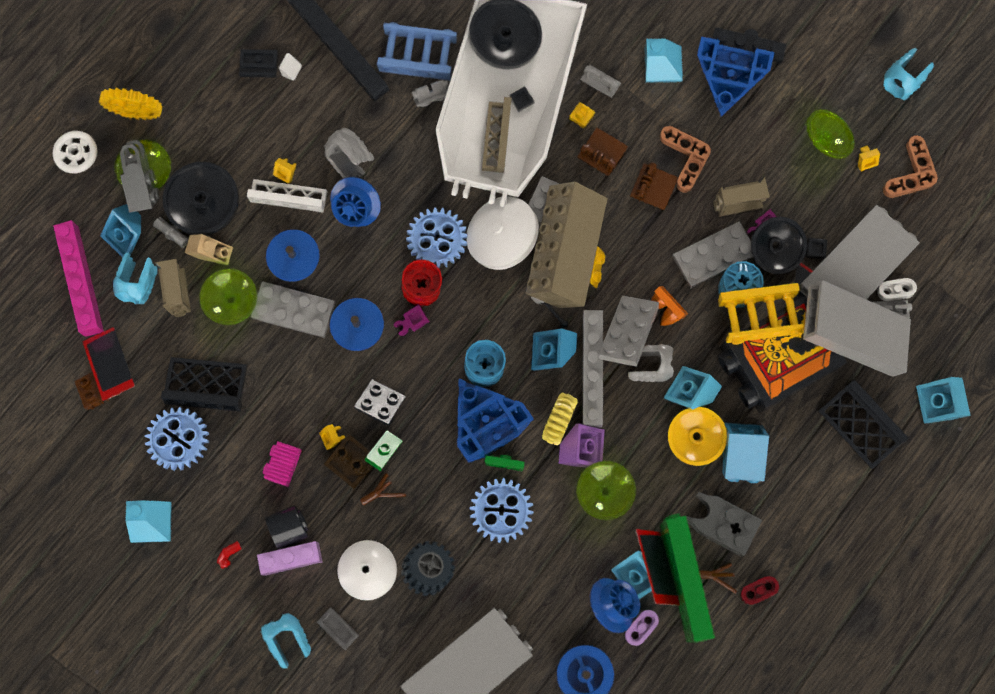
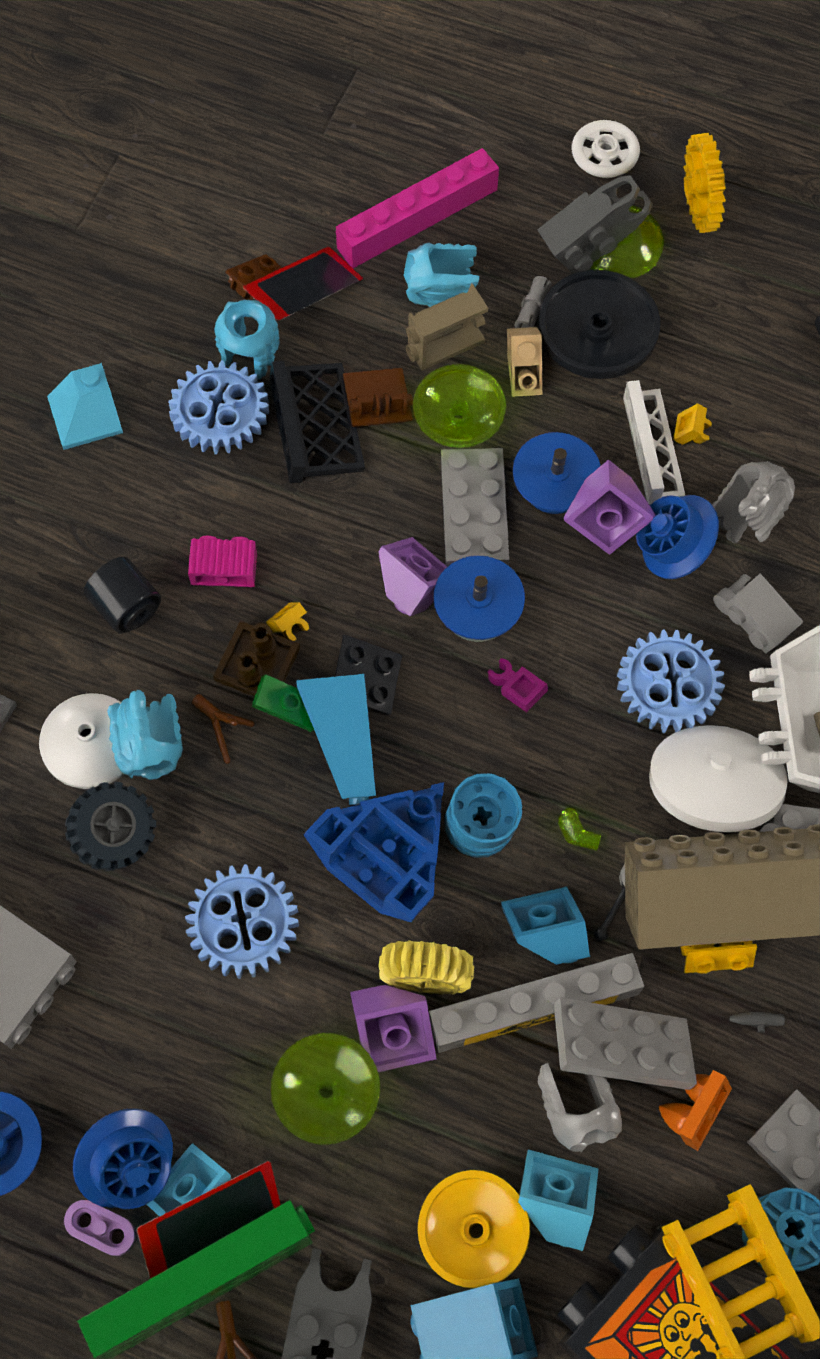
camera: 70 degrees right, 10 degrees down
dark azure slope [100,204,141,258] -> none
red arm [217,541,242,569] -> none
lavender brick [257,541,323,576] -> none
red wheel [401,259,442,307] -> none
green plate [485,455,525,471] -> none
none -> medium azure piece [107,690,183,780]
none -> medium azure piece [214,300,280,380]
none -> dark azure slope [297,674,376,805]
none -> reddish brown hinge [343,368,413,427]
none -> medium lavender slope [378,537,447,616]
none -> clear neon green arm [558,808,601,851]
none -> medium lavender slope [564,460,655,555]
none -> light grey hinge [713,573,803,654]
none -> dark grey helmet [729,1012,785,1033]

